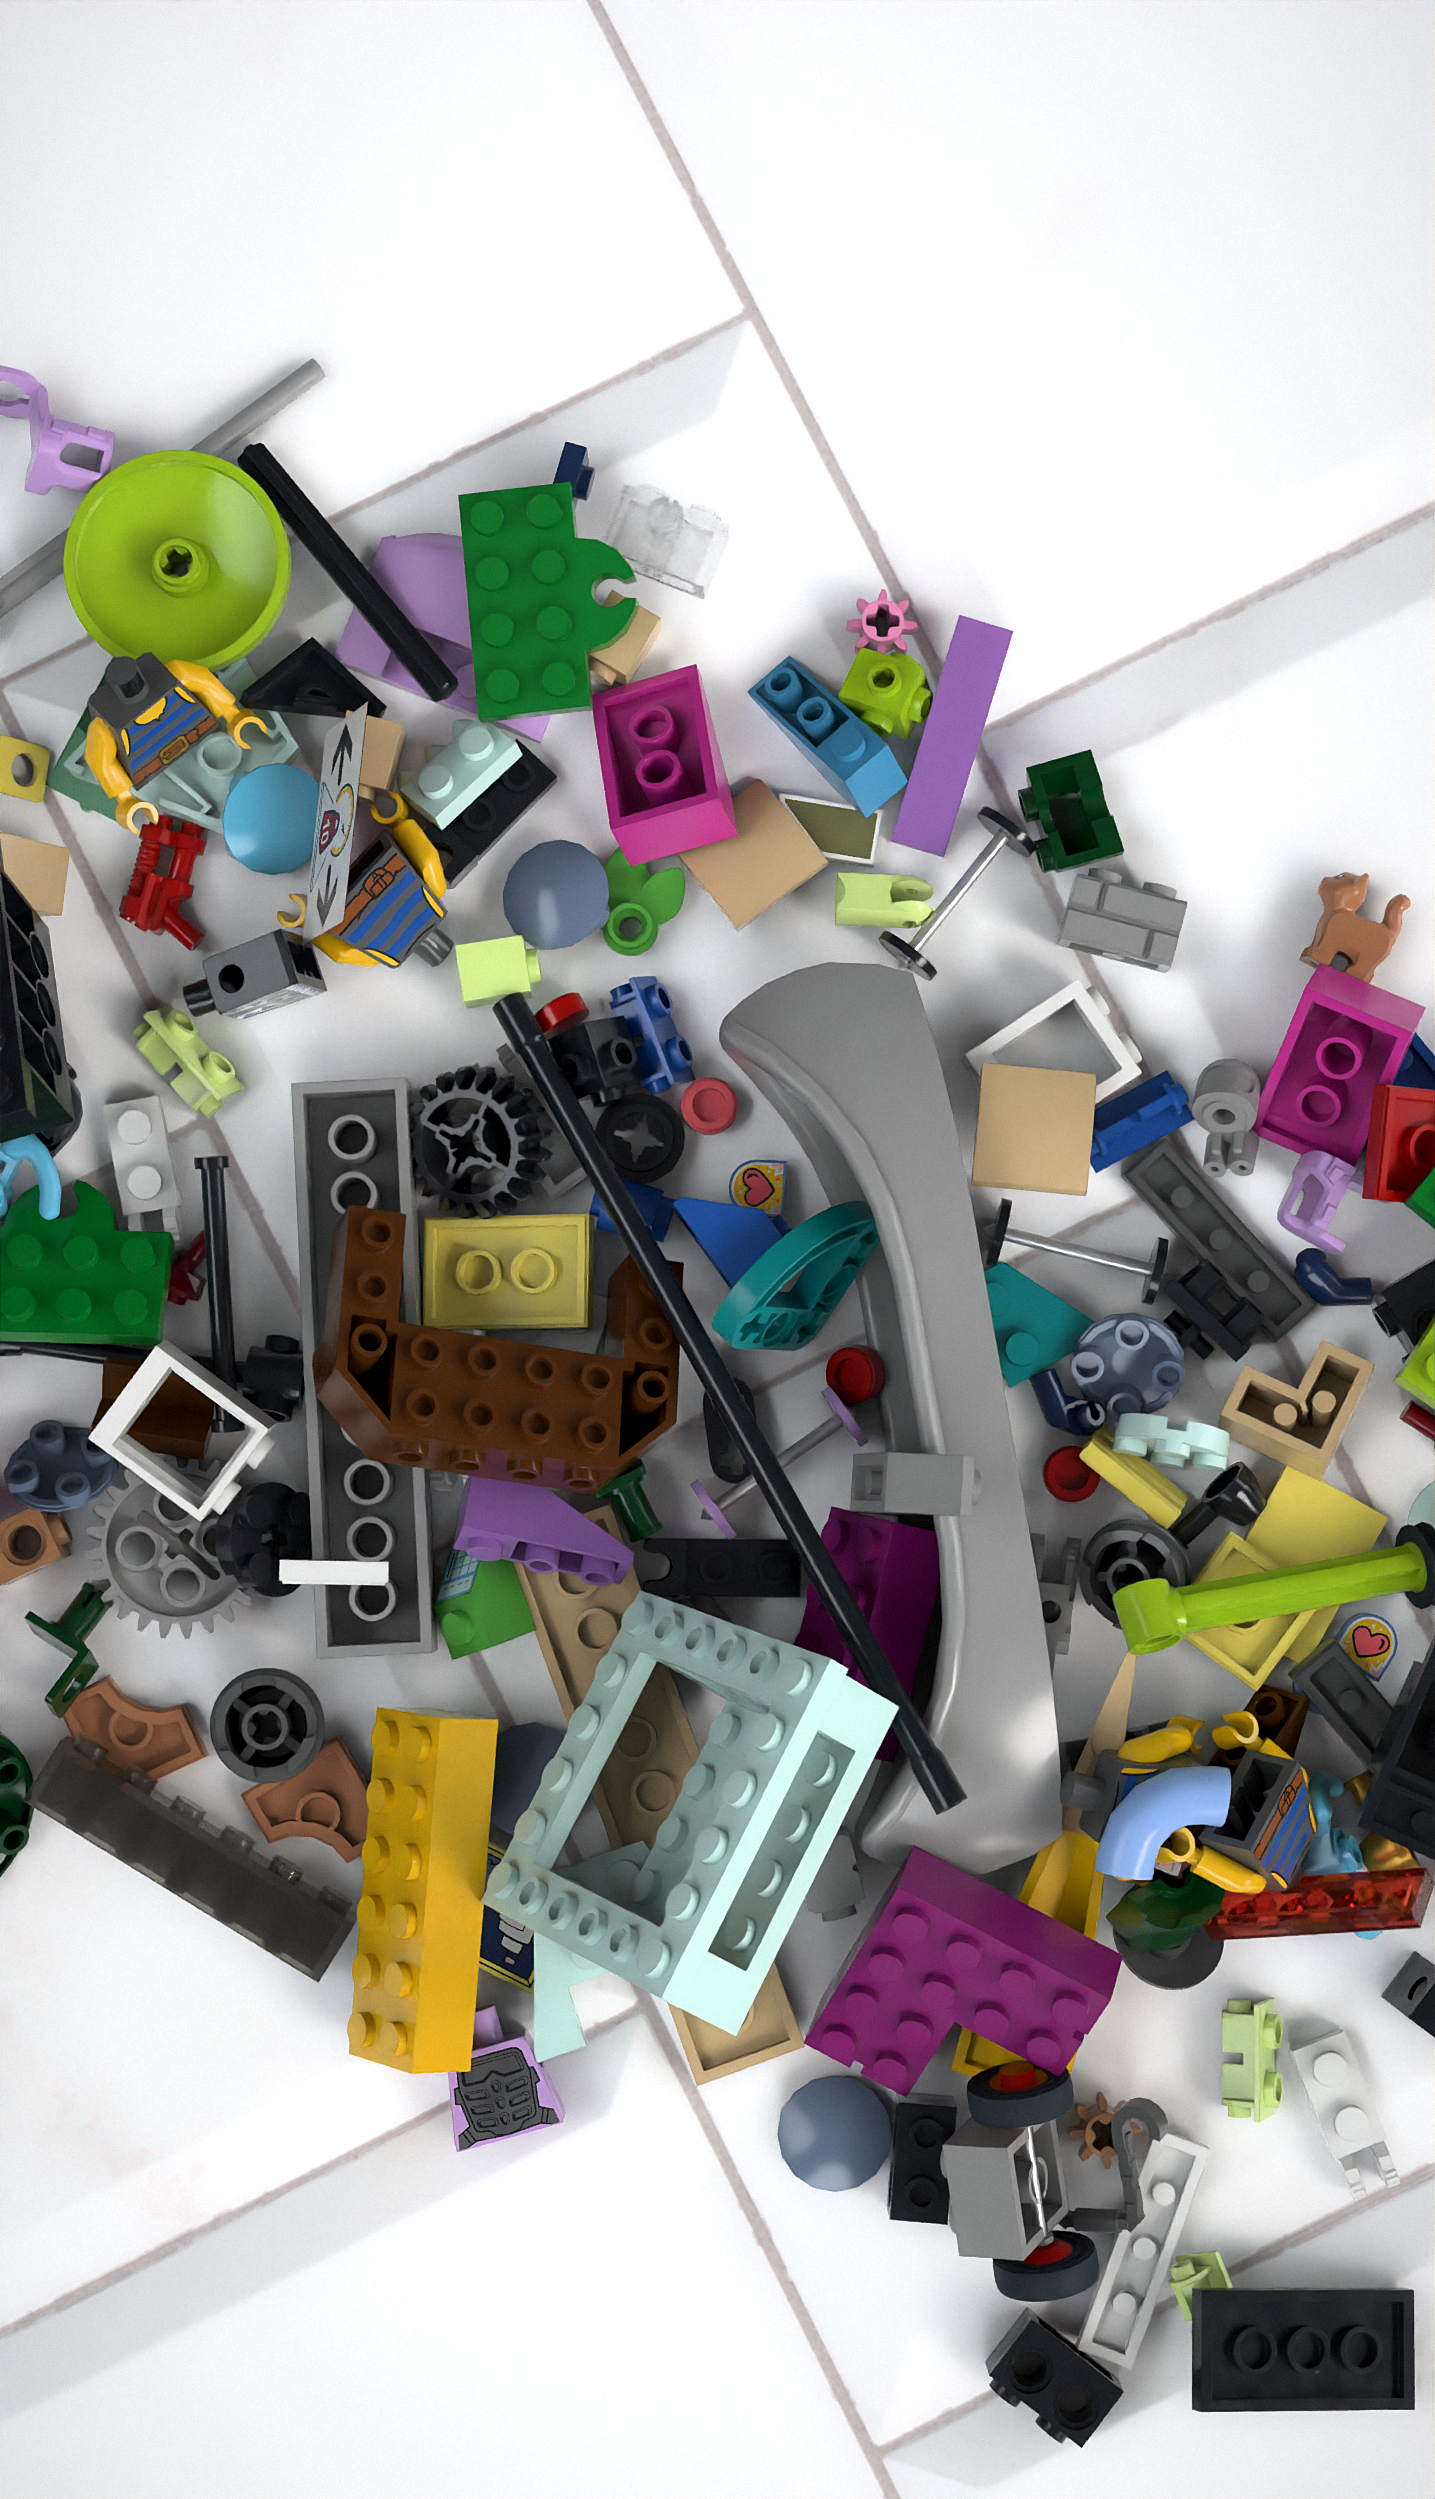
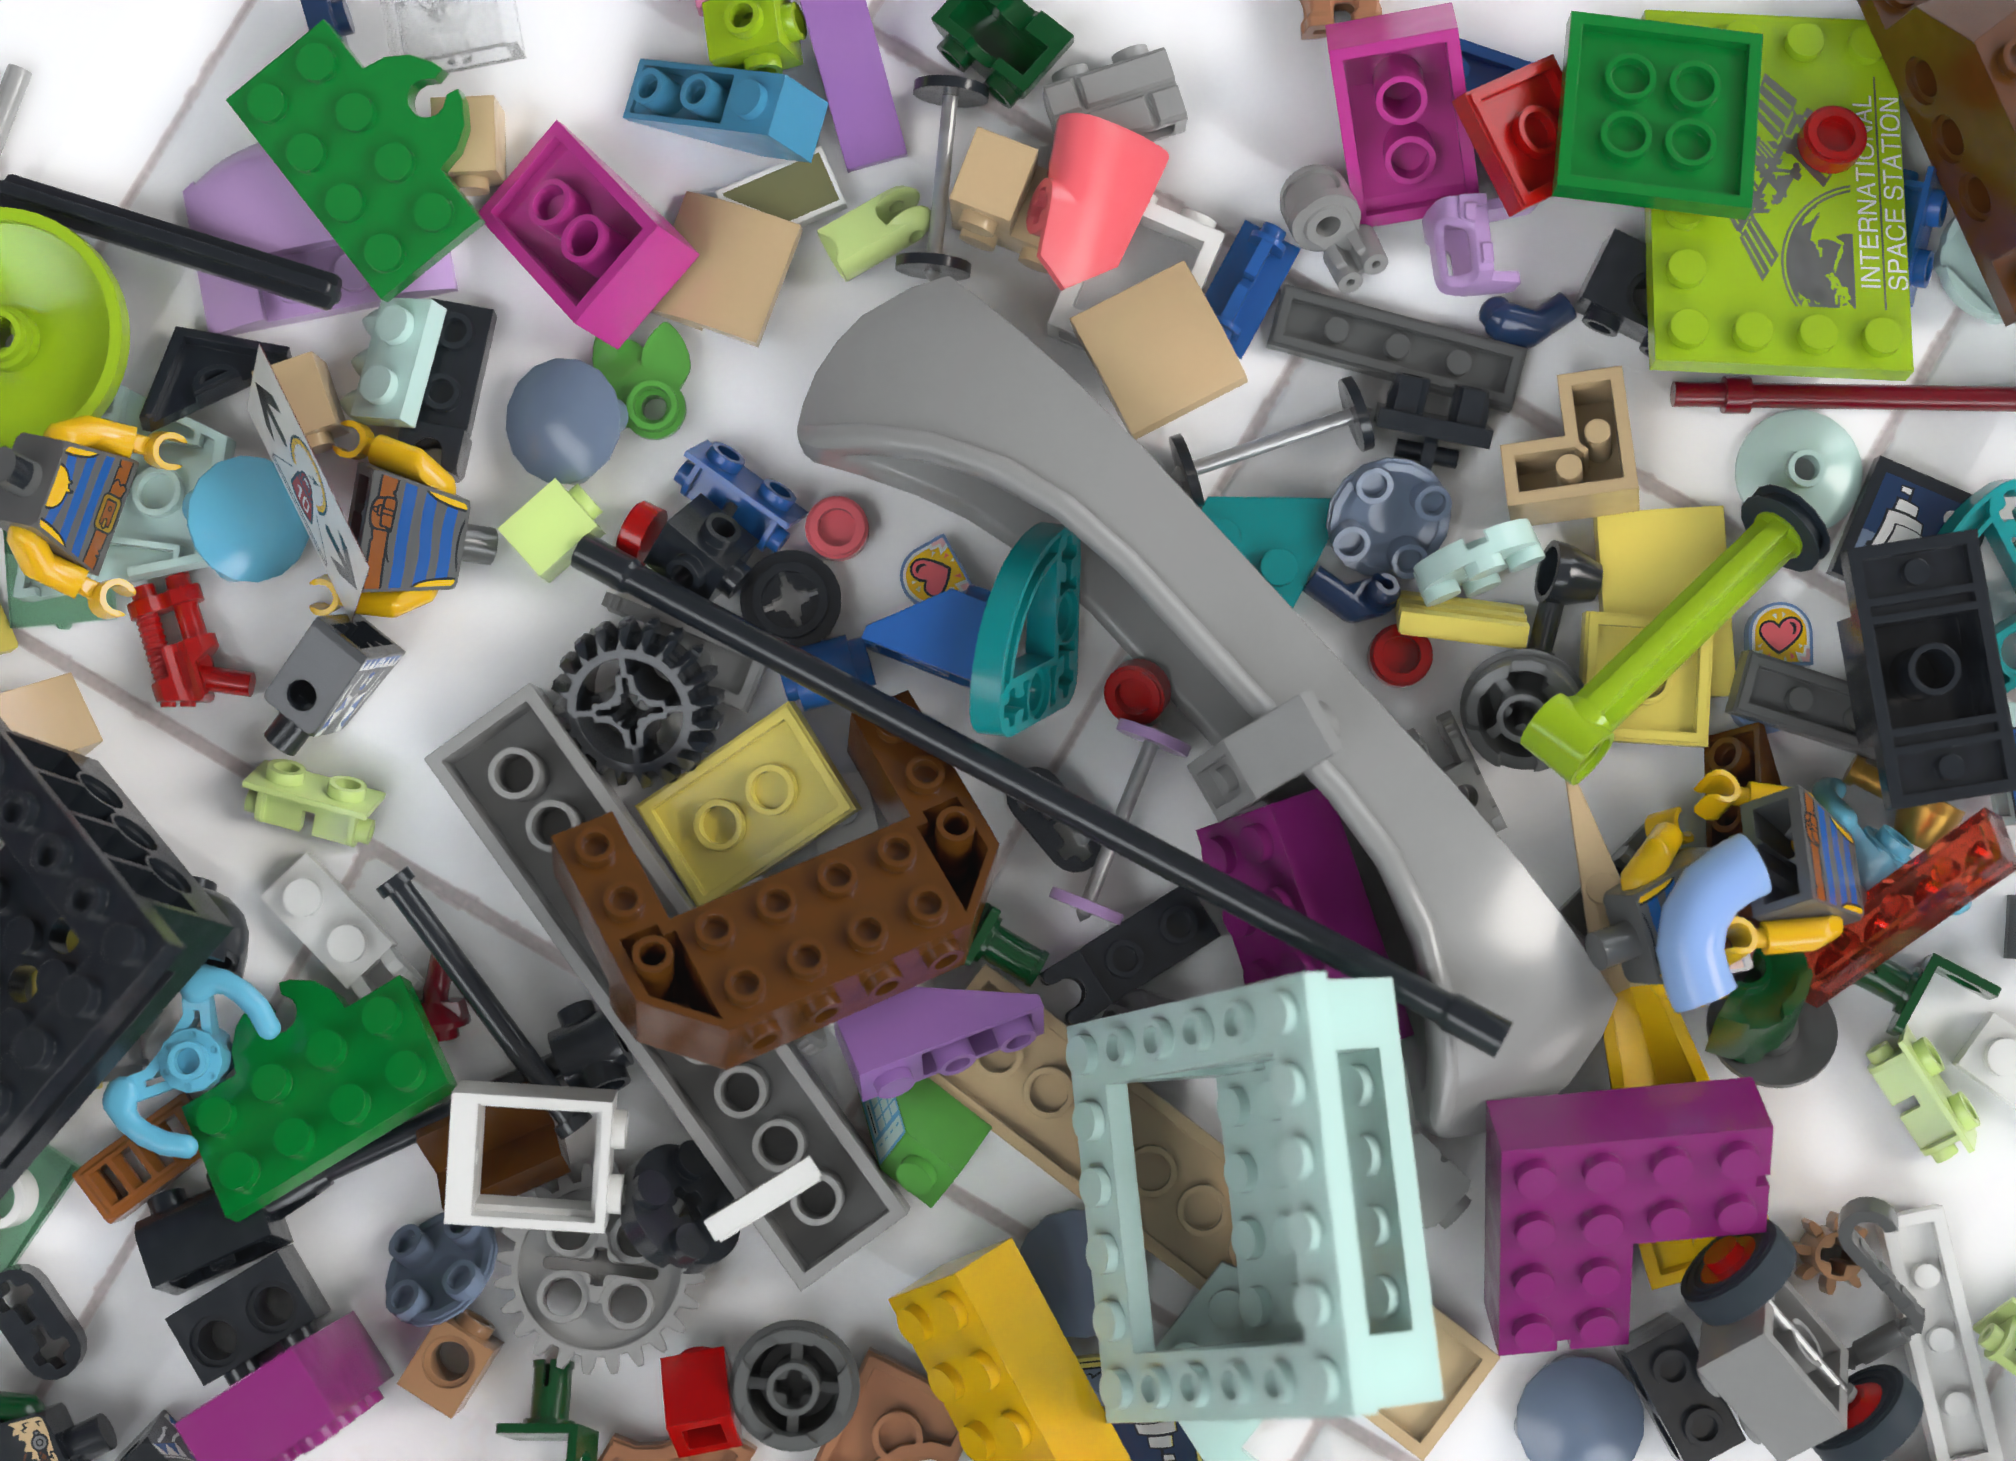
camera: 30 degrees left, 0 degrees up
none -> red brick [660,1346,743,1458]
none -> tan brick [949,126,1049,274]
none -> coral panel [1026,113,1169,291]
none -> dark green bracket [1841,942,2002,1037]

